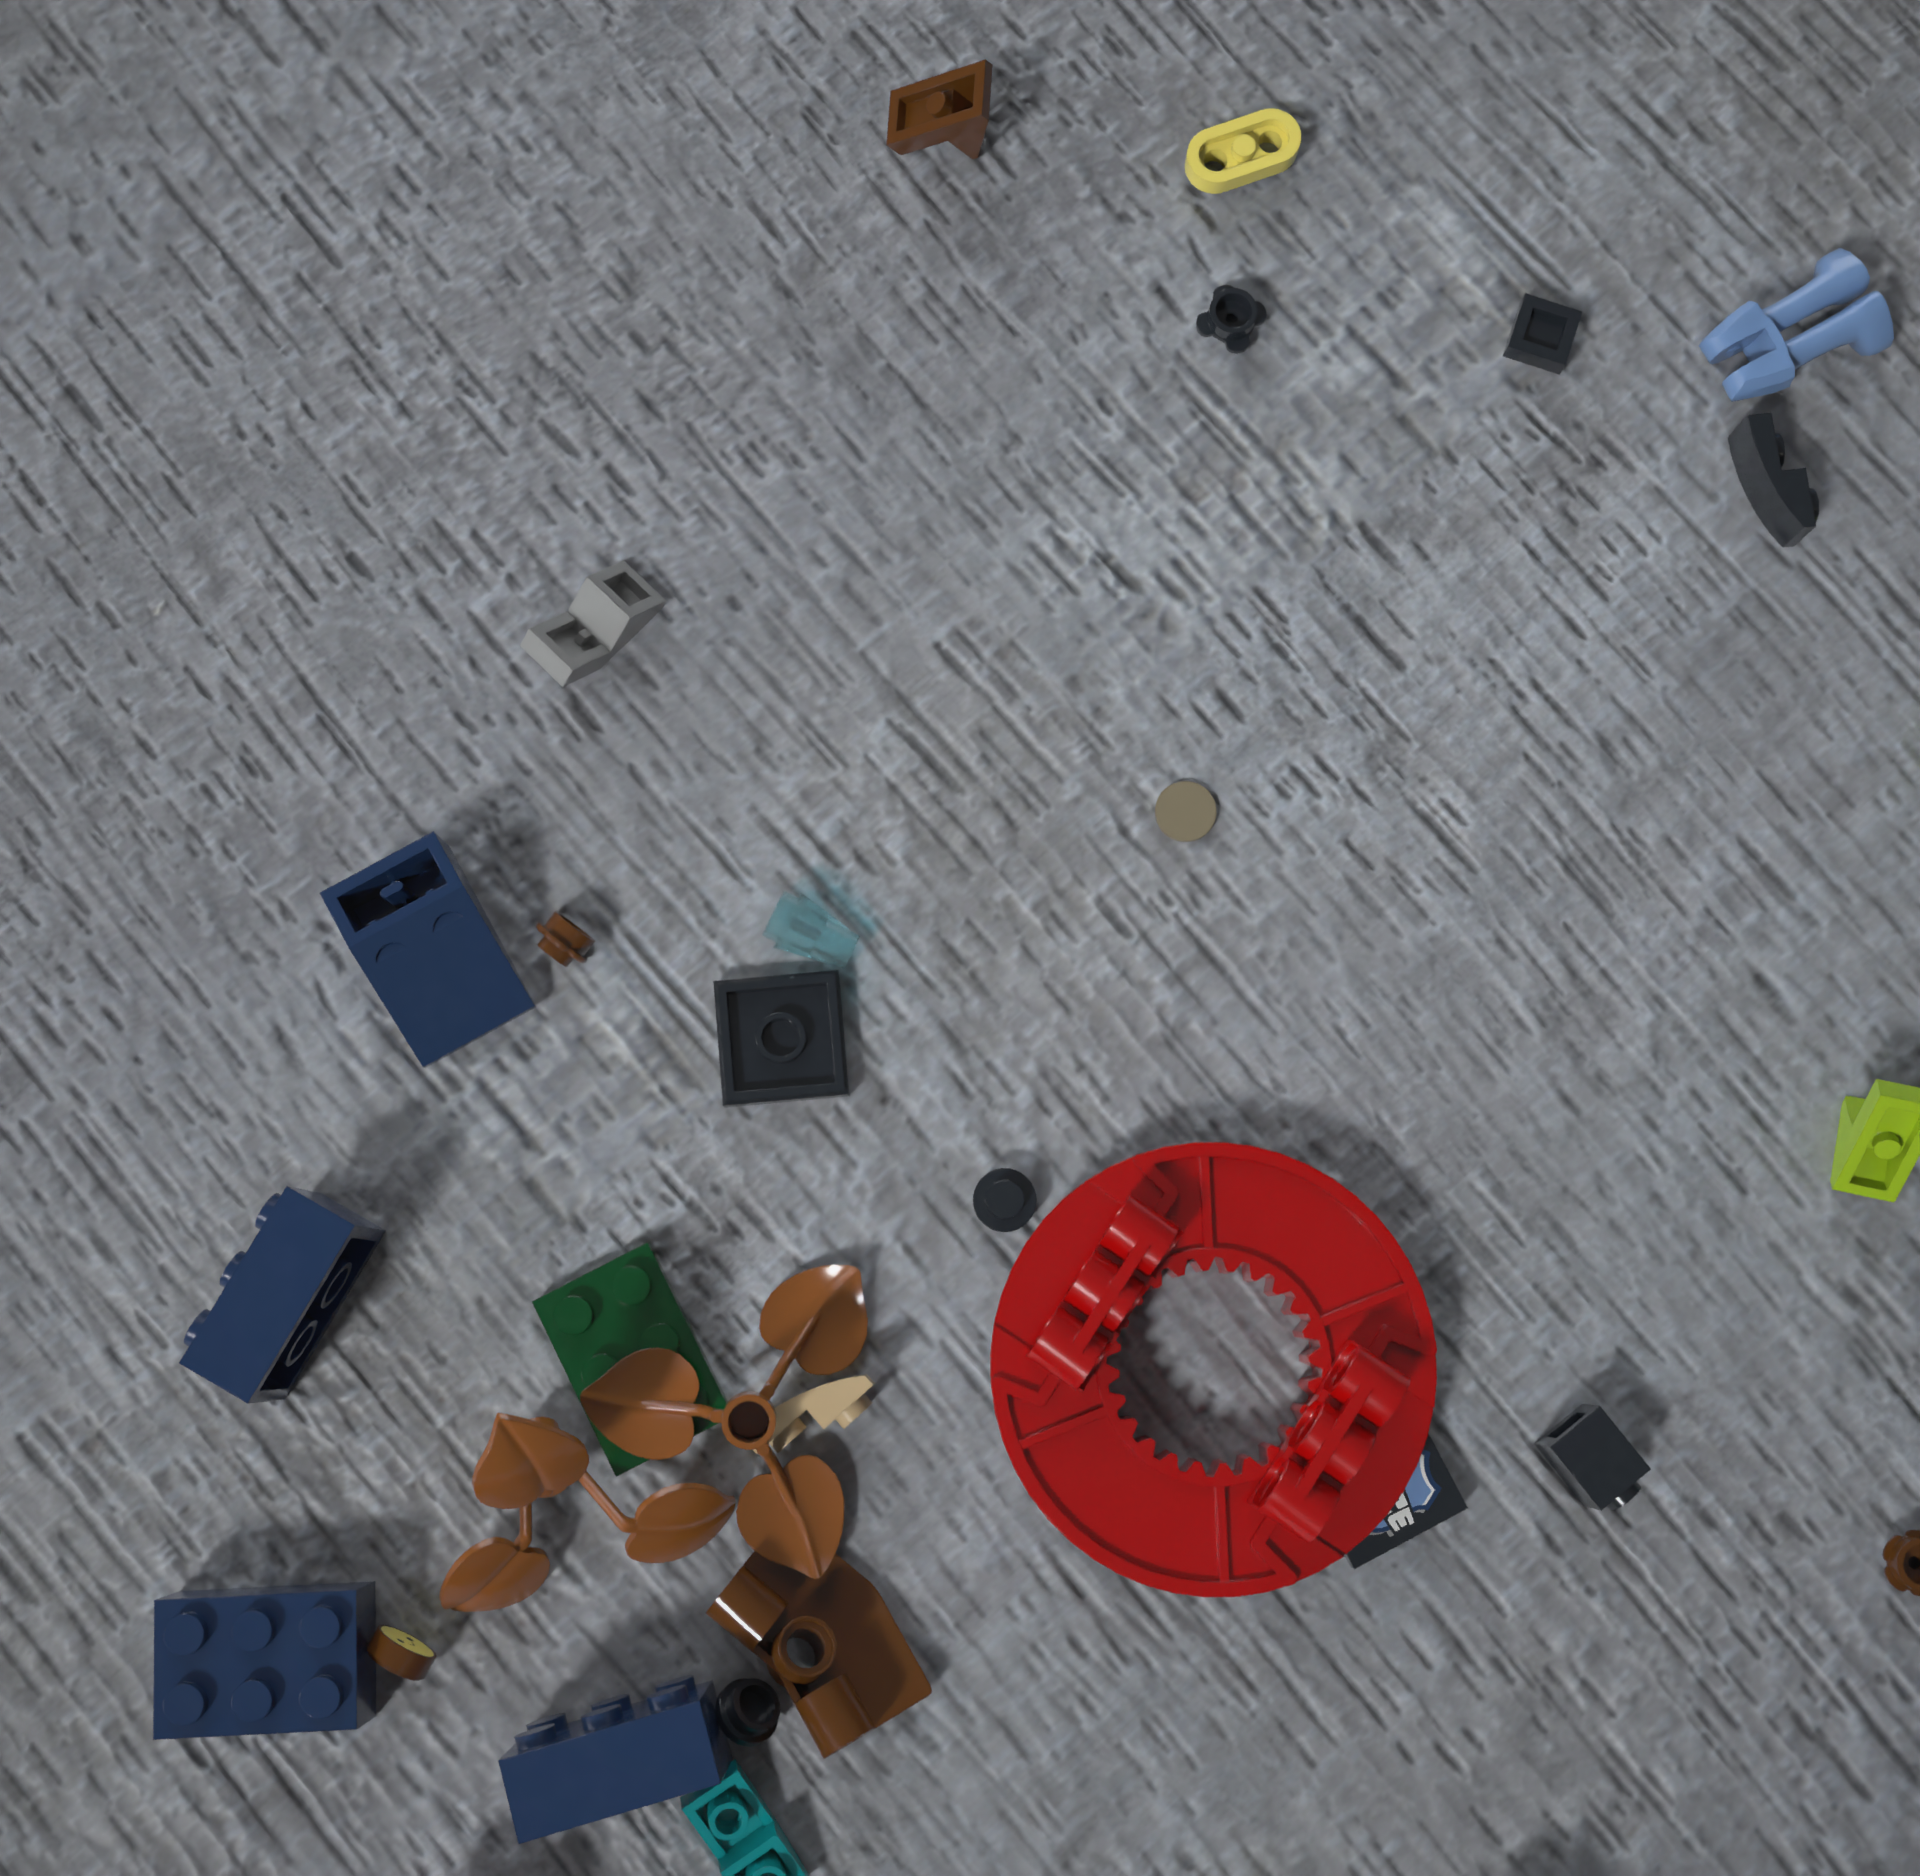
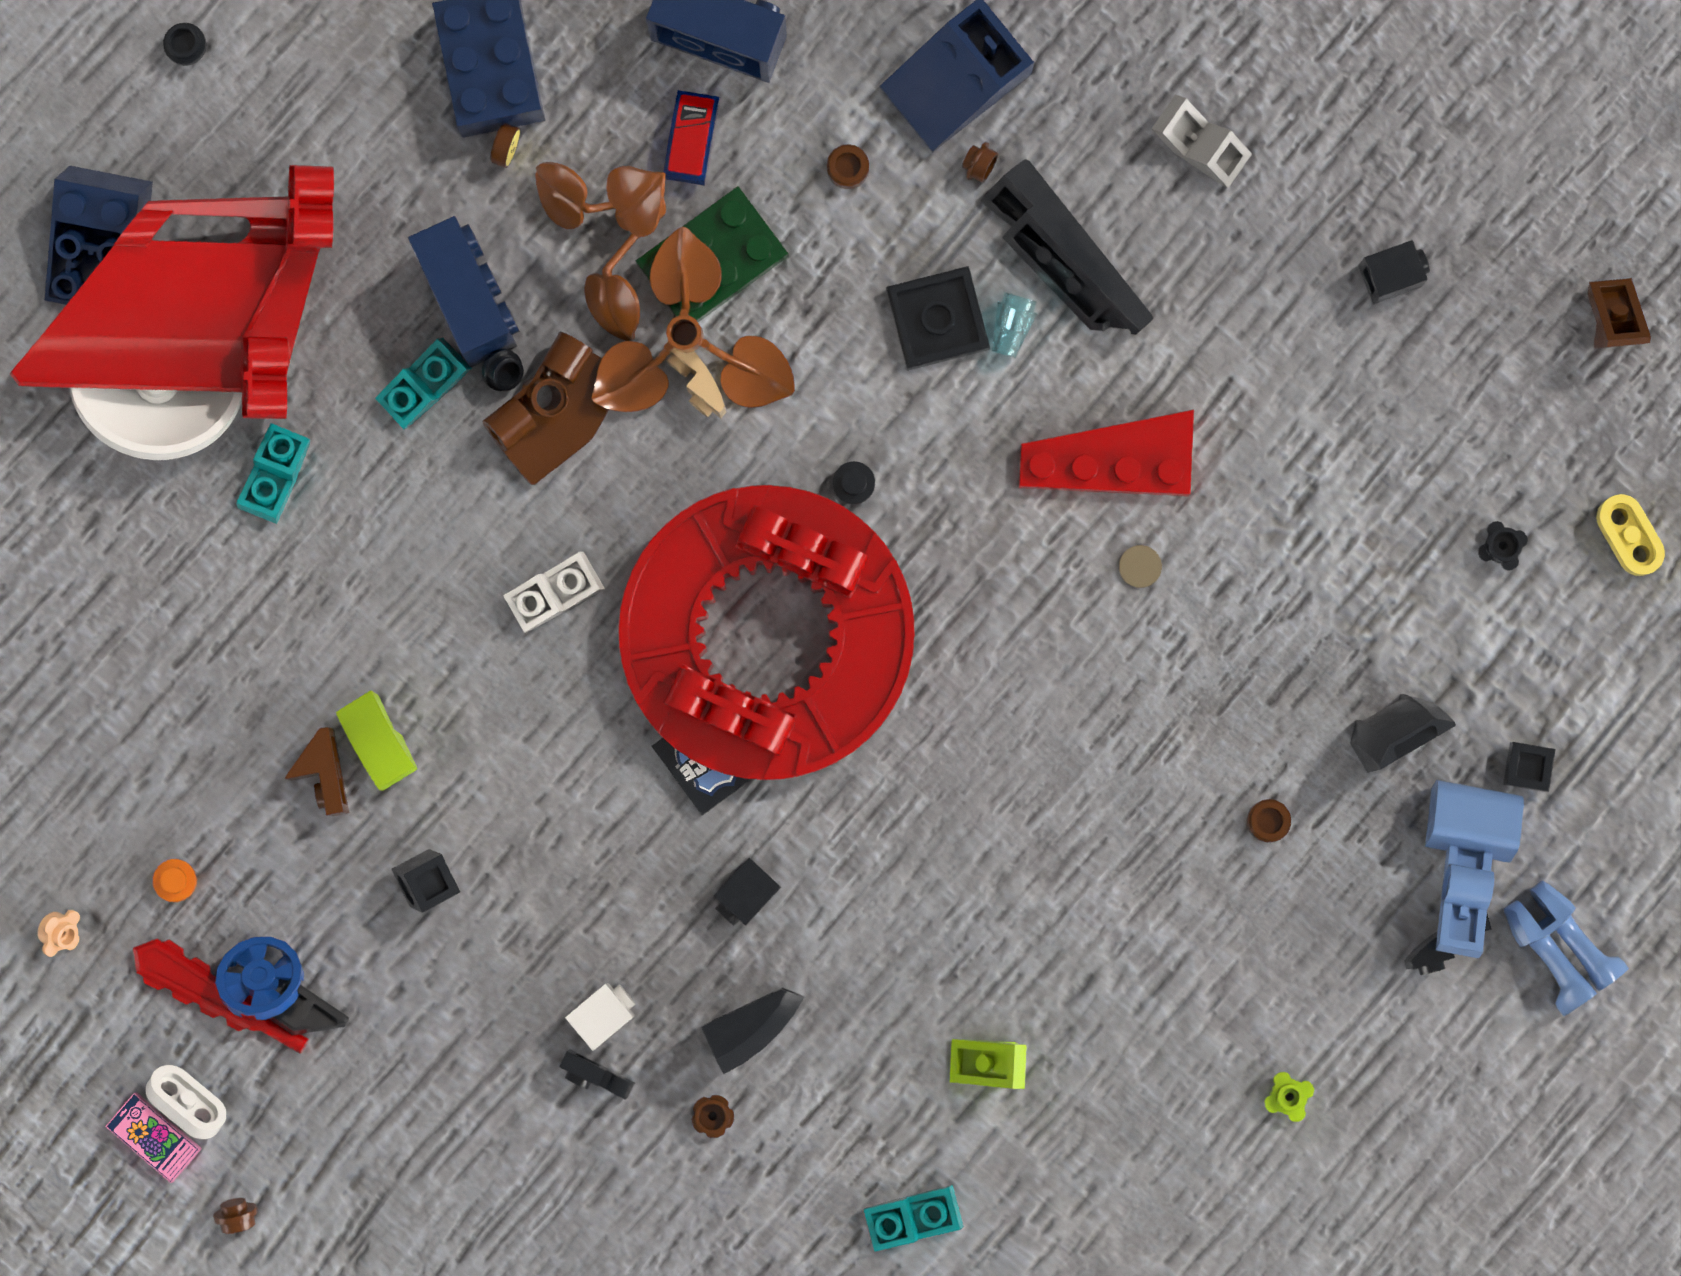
camera: 85 degrees right, 5 degrees up
none -> white slope [503,552,605,633]
none -> black plate [559,1049,635,1100]
none -> white brick [565,983,636,1051]
none -> slope [663,90,720,186]
none -> black slope [701,987,805,1074]
none -> reddish brown tile [827,144,869,189]
none -> black wedge [980,159,1153,335]
none -> red wing [1019,410,1194,496]
none -> reddish brown tile [1247,799,1291,843]
none -> black slope [1350,694,1456,773]
none -> black brick [1358,240,1430,304]
none -> medium blue plate [1425,780,1524,958]

